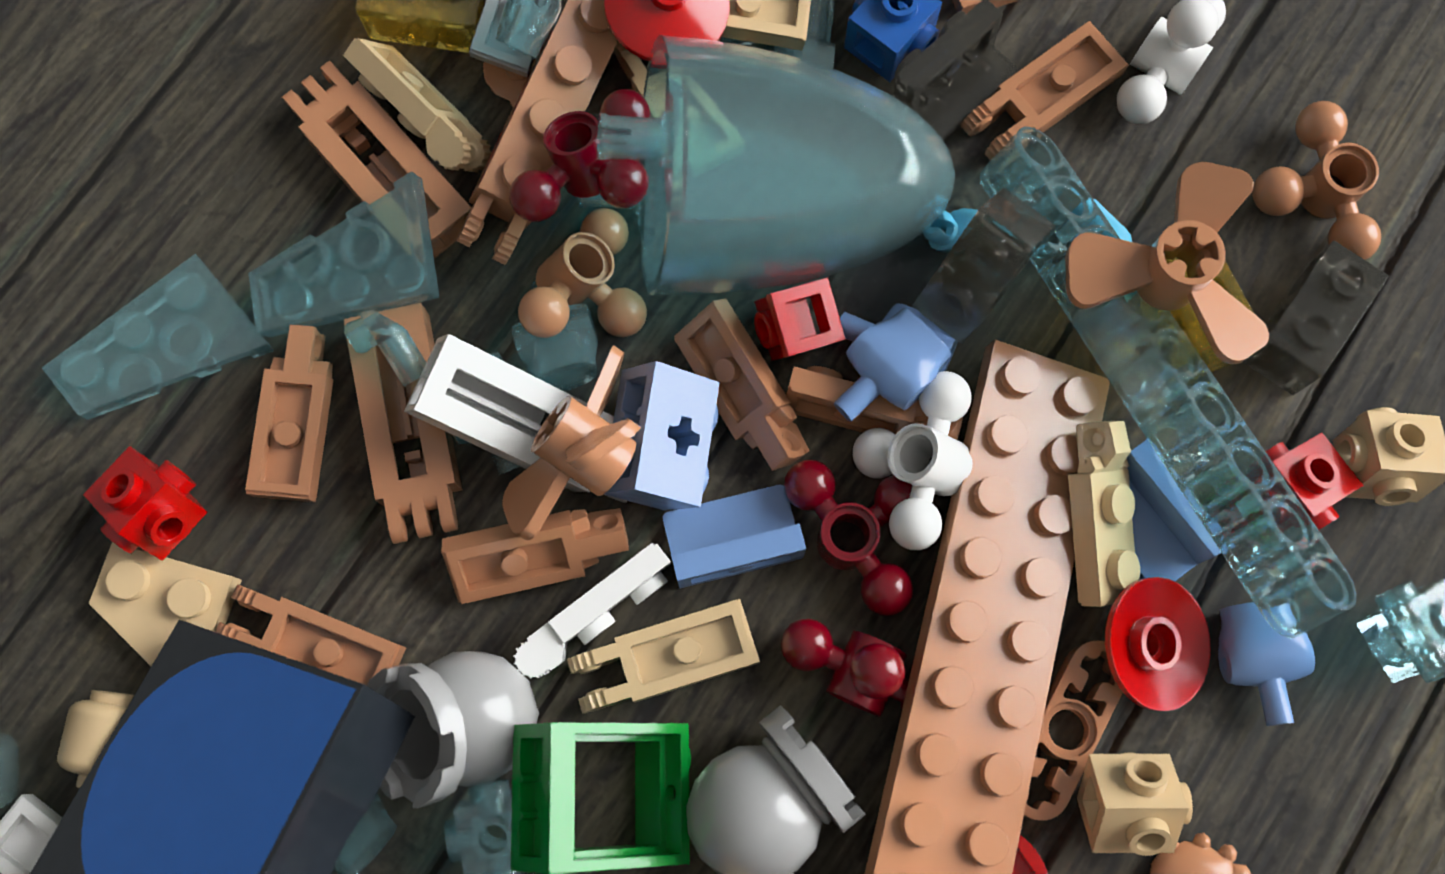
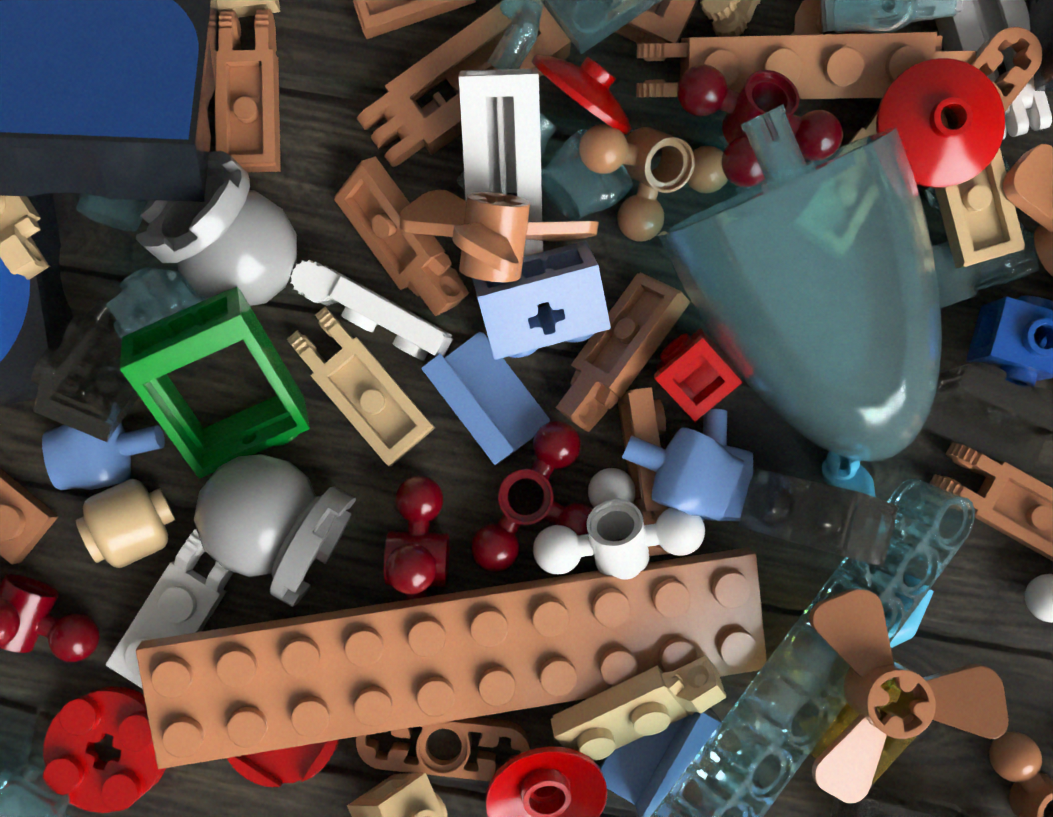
camera: 70 degrees right, 10 degrees up
none -> red dish [532,54,632,135]

